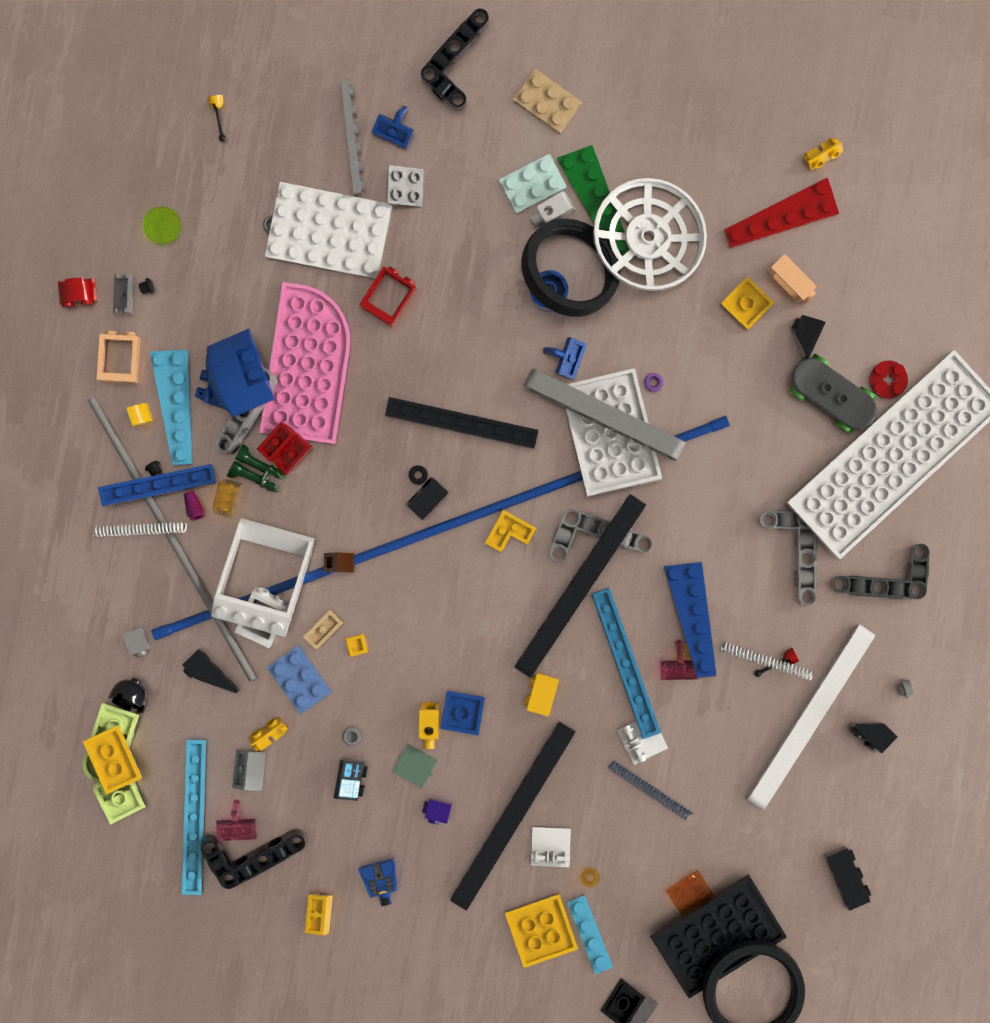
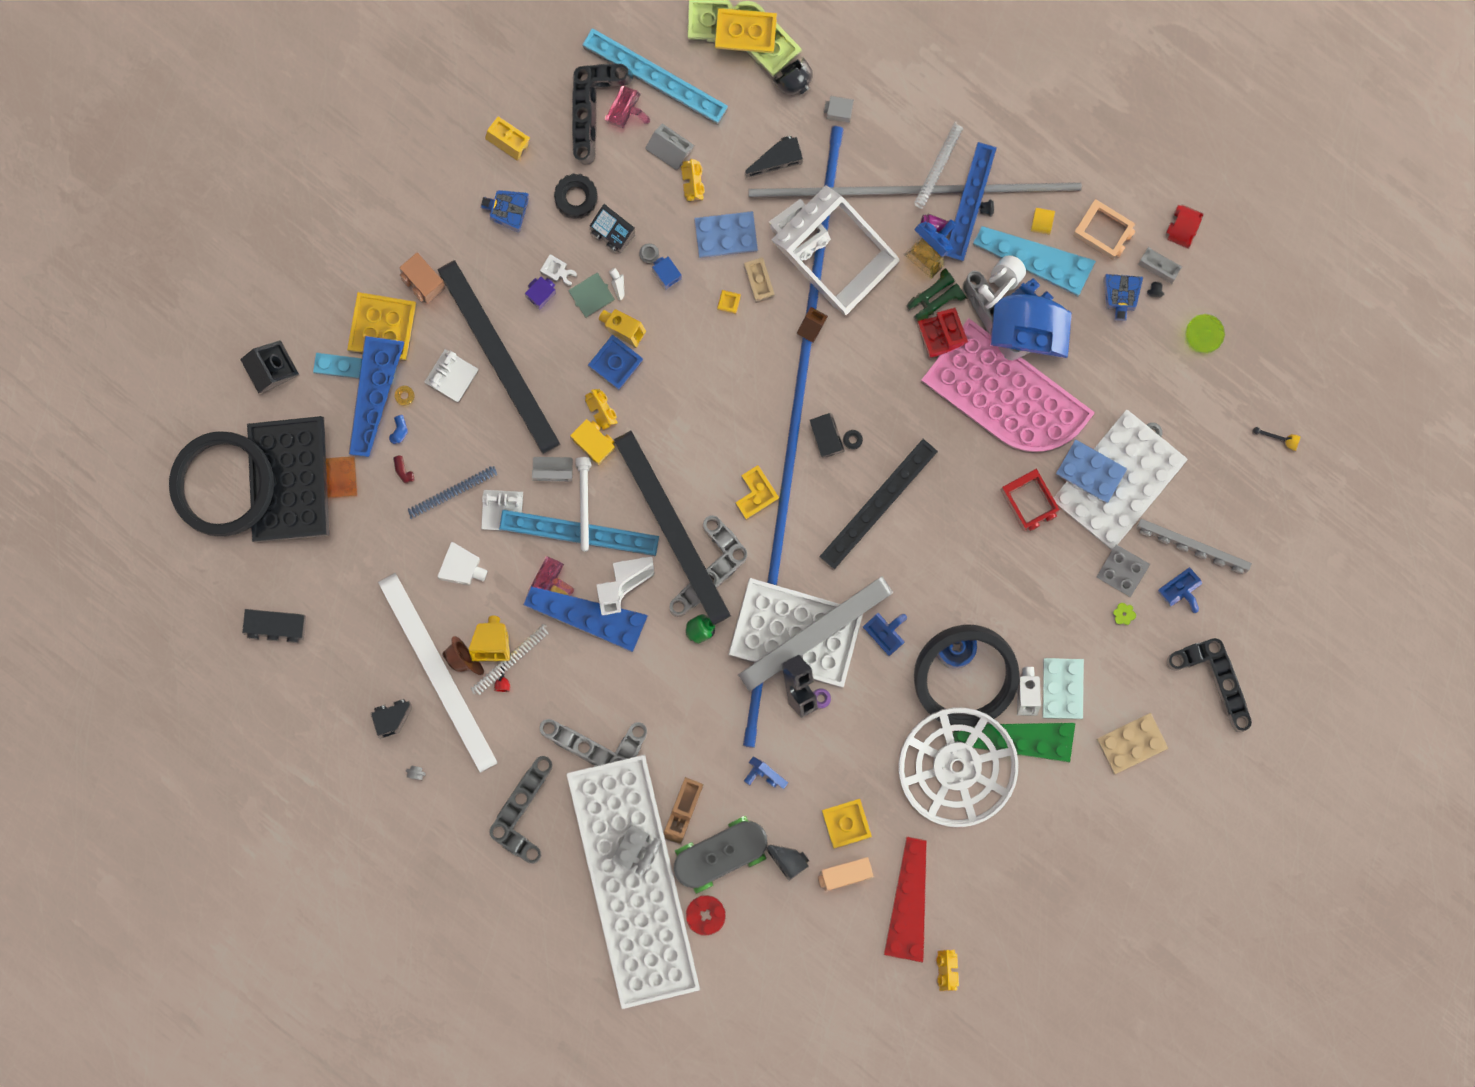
camera: 105 degrees right, 5 degrees down
none -> blue wing [349,336,404,457]
none -> blue arm [389,415,408,444]
none -> dark red arm [393,455,415,483]
none -> nougat brick [399,252,445,304]
none -> white torso [438,542,488,586]
none -> copper piece [442,636,484,675]
none -> yellow torso [469,615,510,661]
none -> light grey panel [532,457,573,482]
none -> white plate [540,254,577,286]
none -> black tyre [554,173,598,219]
none -> white piece [575,457,591,552]
none -> yellow hinge [585,389,618,430]
none -> white arch [597,556,655,615]
none -> white bar [609,268,624,301]
none -> light grey plate [612,824,661,876]
none -> blue brick [652,256,682,290]
none -> medium nougat slope [663,777,704,845]
none -> green head [685,614,715,643]
none -> plate [744,756,788,789]
none -> black arch [782,655,818,718]
none -> blue plate [914,220,956,257]
none -> white piece [978,255,1026,309]
none -> medium blue plate [1056,440,1127,504]
none -> torso [1103,274,1143,321]
none -> lime plant [1113,603,1136,625]

